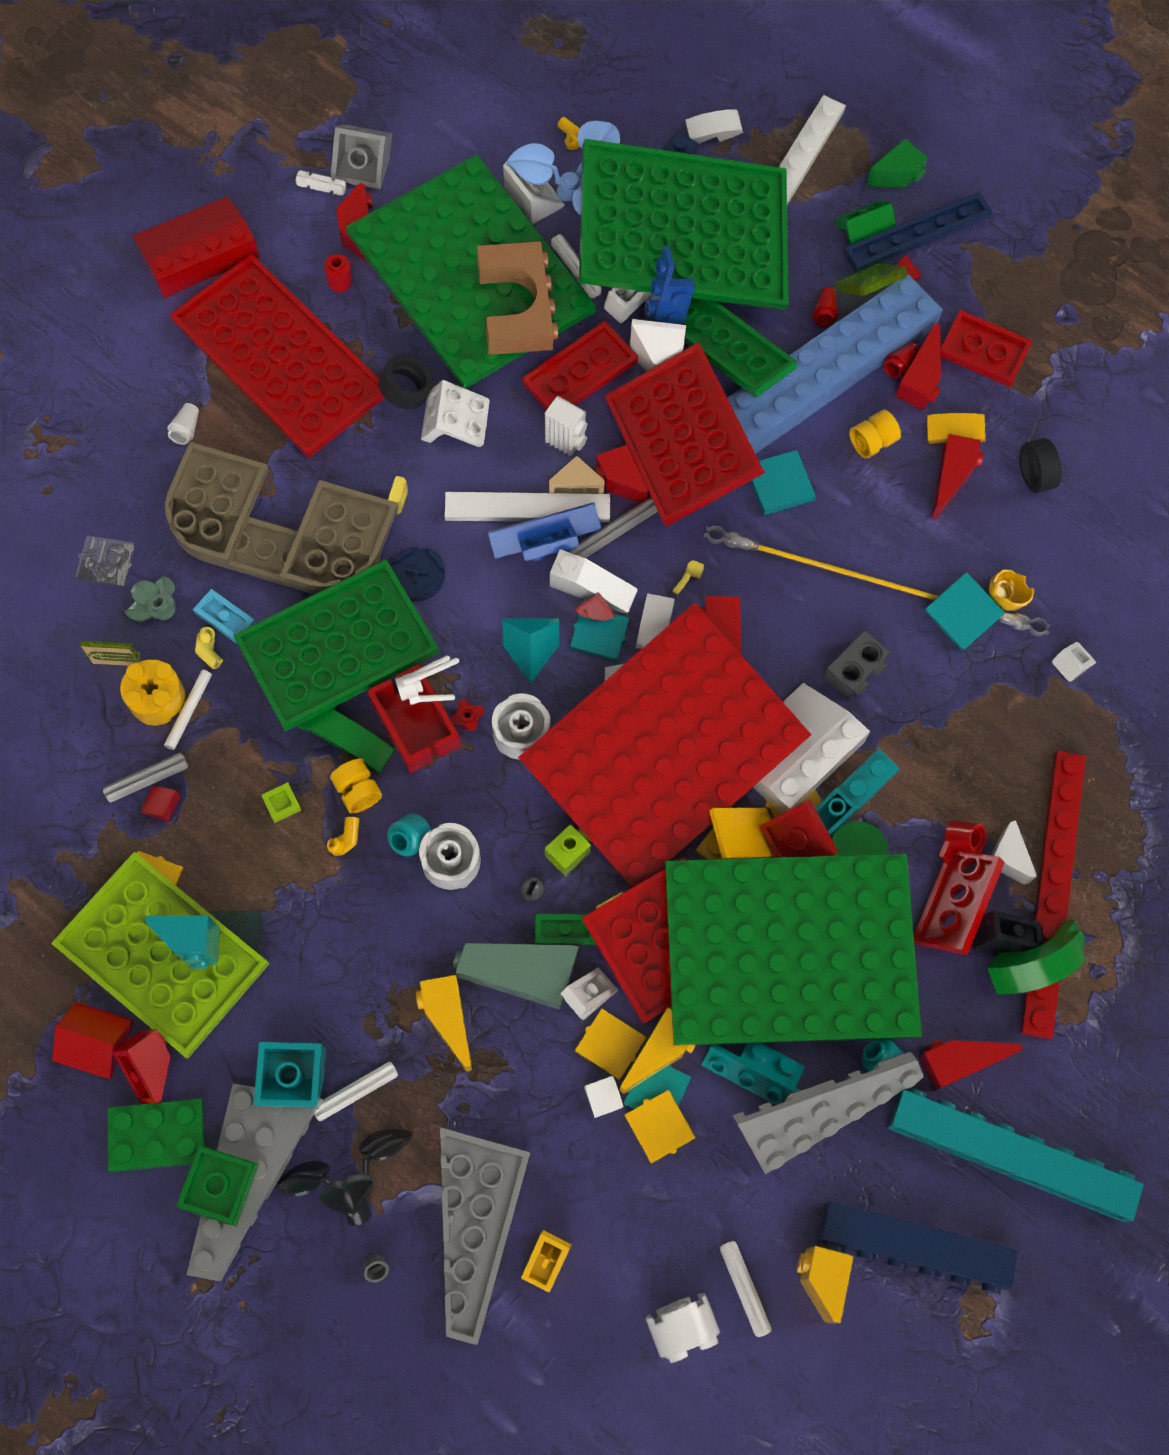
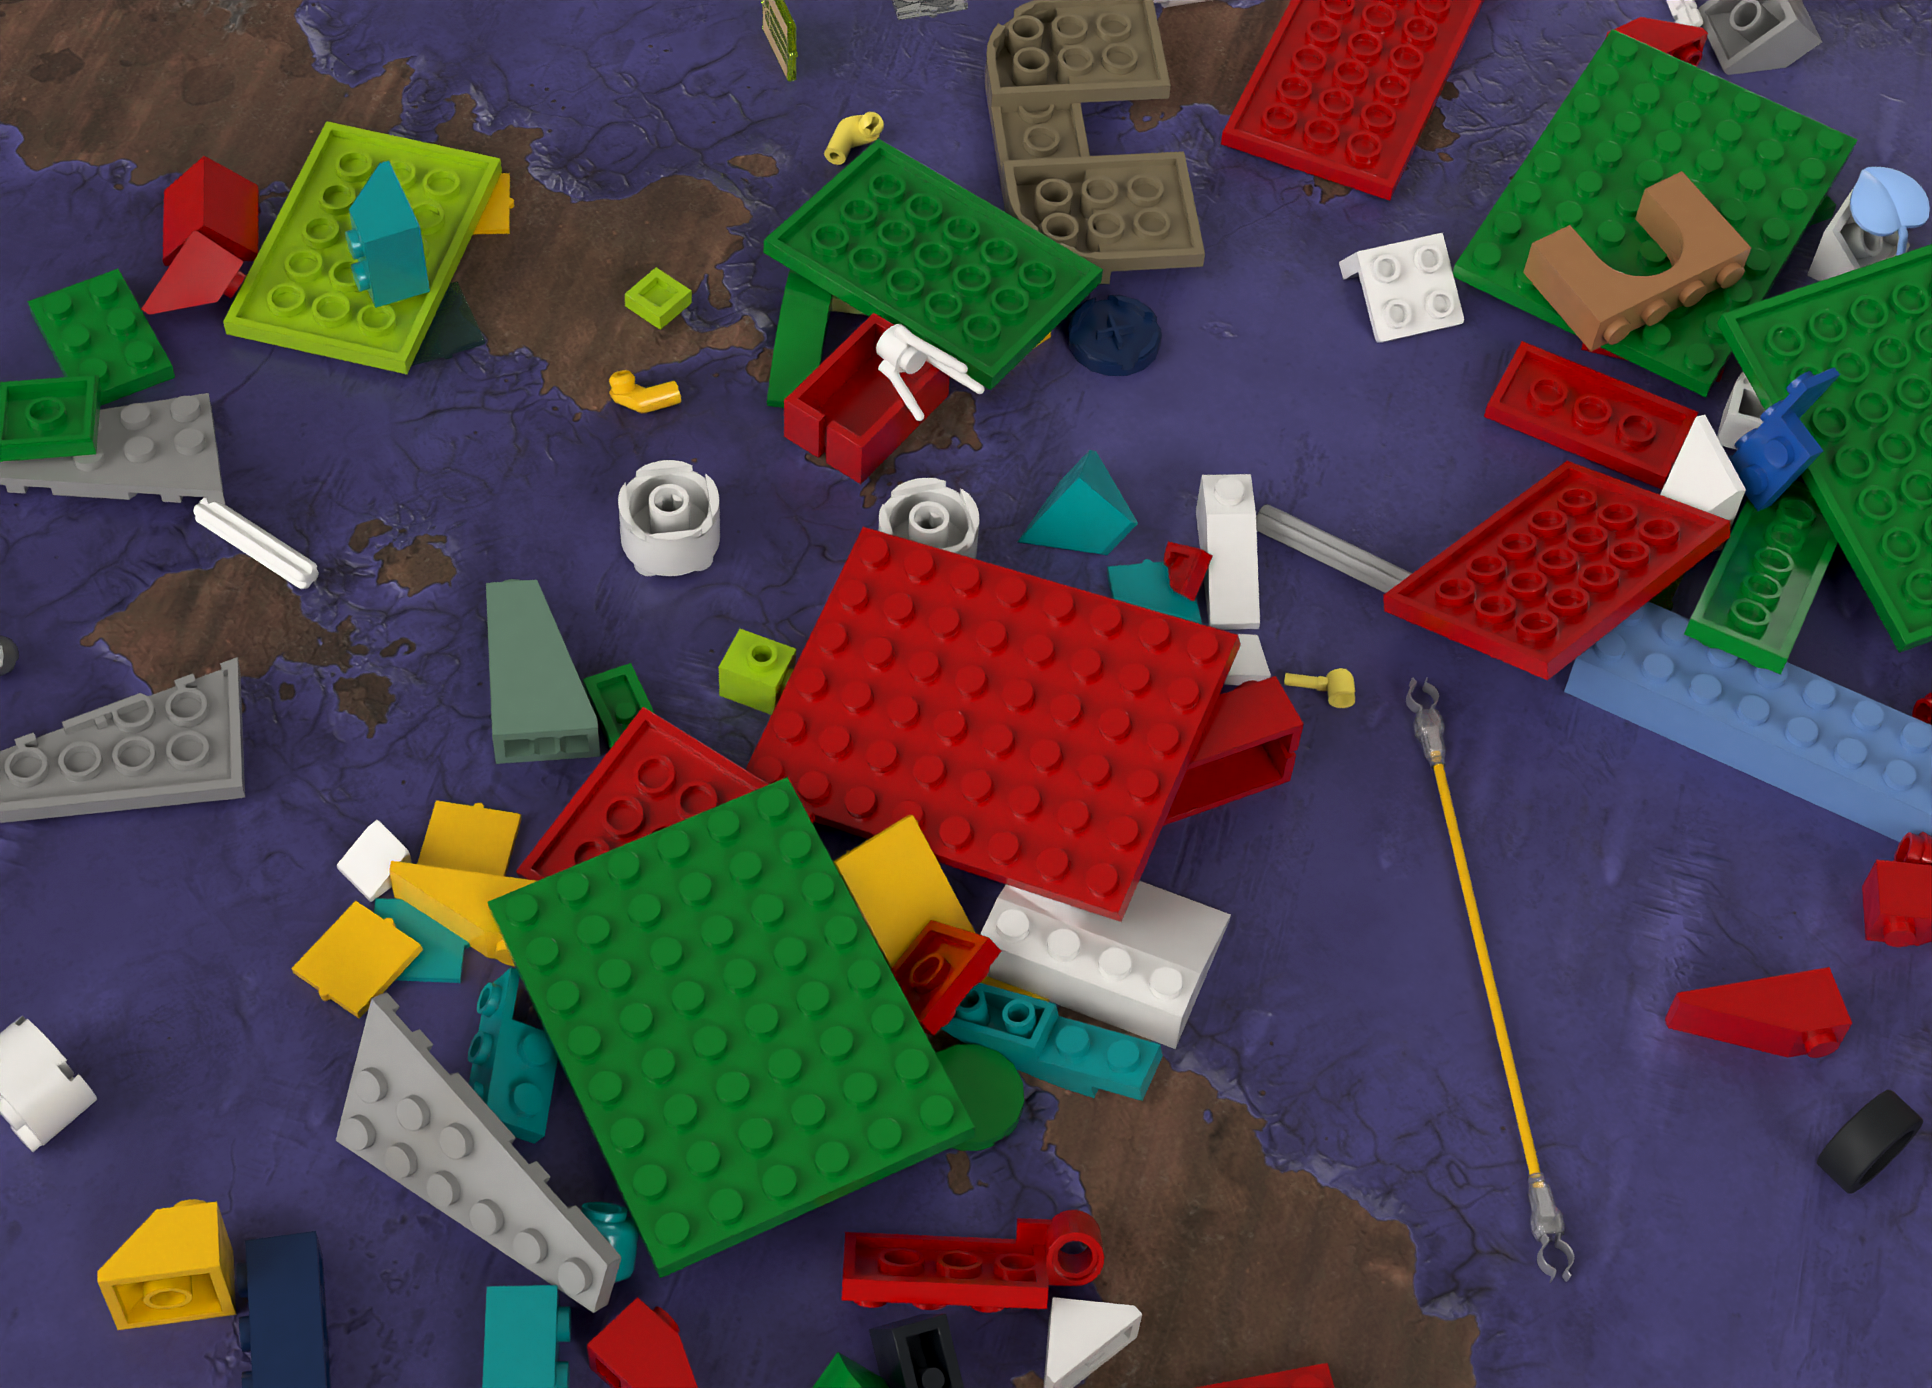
camera: 65 degrees right, 15 degrees down
light grey axle [103,753,188,802] -> none
yellow brick [120,660,186,726] -> none
sand green plate [125,576,176,622] -> none
red slope [141,786,180,823] -> none
white bar [164,670,212,750] -> none
medium azure plate [193,589,256,645] -> none
teal slope [254,1042,326,1108] -> none
black plant [276,1129,413,1226] -> none
red brick [324,254,353,293] -> none
yellow wheel [330,759,383,814] -> none
black tyre [378,356,433,409] -> none
teal head [387,813,431,856] -> none
light yellow tile [388,476,408,514] -> none
yellow slope [416,975,472,1071] -> none
white tile [445,492,610,523] -> none
red plate [451,699,484,731] -> none
bracket [488,502,601,561] -> none
dark grey hinge [520,877,544,902] -> none
yellow slope [521,1230,572,1293] -> none
white brick [545,396,588,456] -> none
tan slope [549,456,604,494] -> none
white slope [561,967,618,1020] -> none
red slope [593,445,648,504] -> none
white axle [720,1241,772,1337] -> none
teal tile [750,450,816,515] -> none
dark grey brick [823,631,891,700] -> none
yellow wheel [849,409,901,459] -> none
teal tile [924,572,1005,652] -> none
yellow slope [927,413,986,444] -> none
yellow hair [989,570,1034,611] -> none
white slope [1052,642,1096,682] -> none

